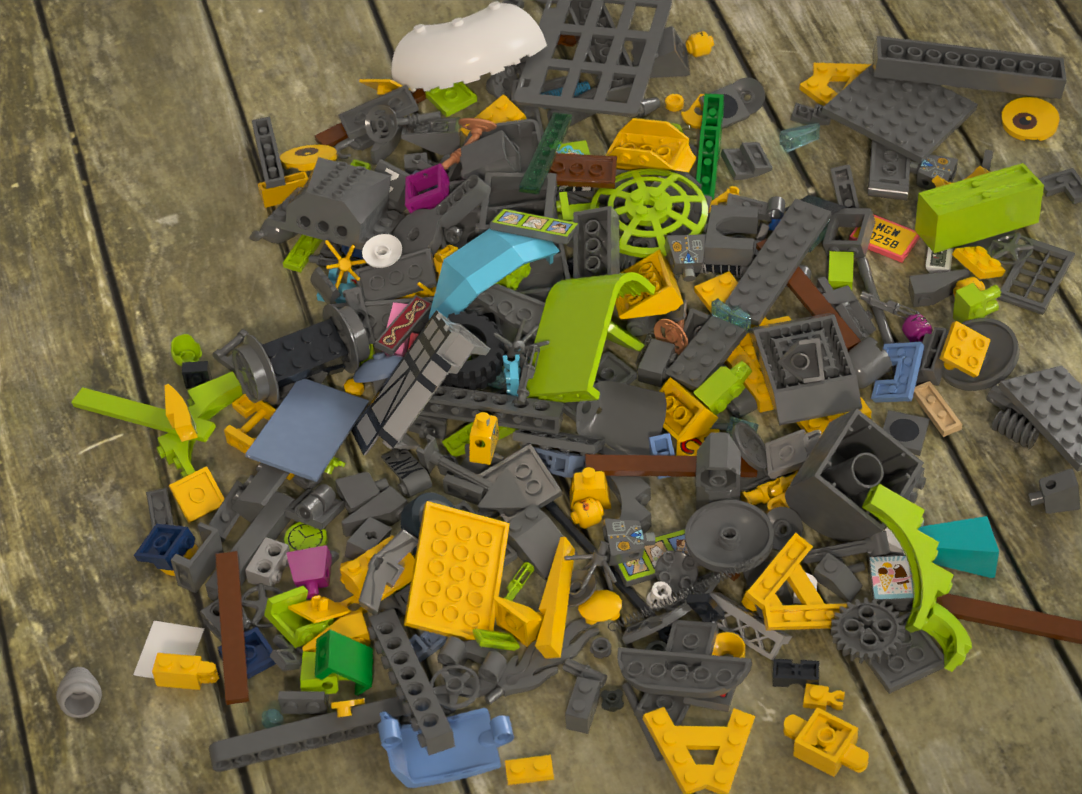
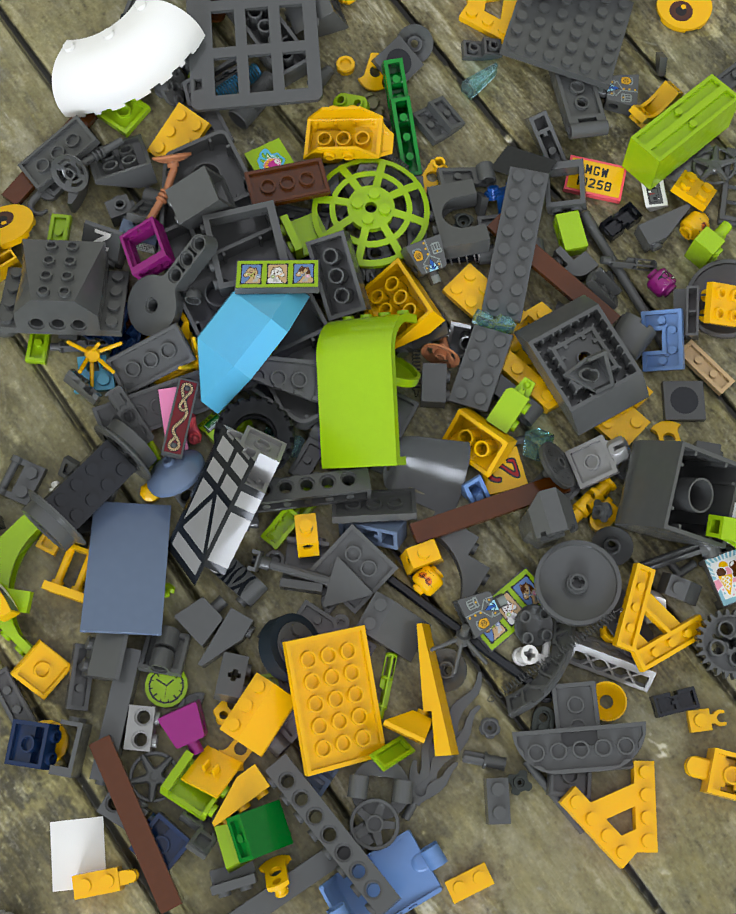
camera: 25 degrees left, 25 degrees up
clear light blue plate [262,709,284,729] -> none
dark grey plate [358,529,418,615] -> none
yellow piece [359,79,411,95] -> none
white dish [362,234,402,268] -> none
yellow tile [434,245,459,263] -> none
dark grey plant [493,317,550,373] -> none
medium azure plate [503,355,521,396] -> none
dark grey piece [517,344,540,405] -> none
clear green tile [519,112,572,195] -> none
yellow dish [578,590,622,625] -> none
black hinge [686,593,725,623] -> none
none -> dark grey plate [592,499,612,522]
none -> black piece [598,201,643,243]

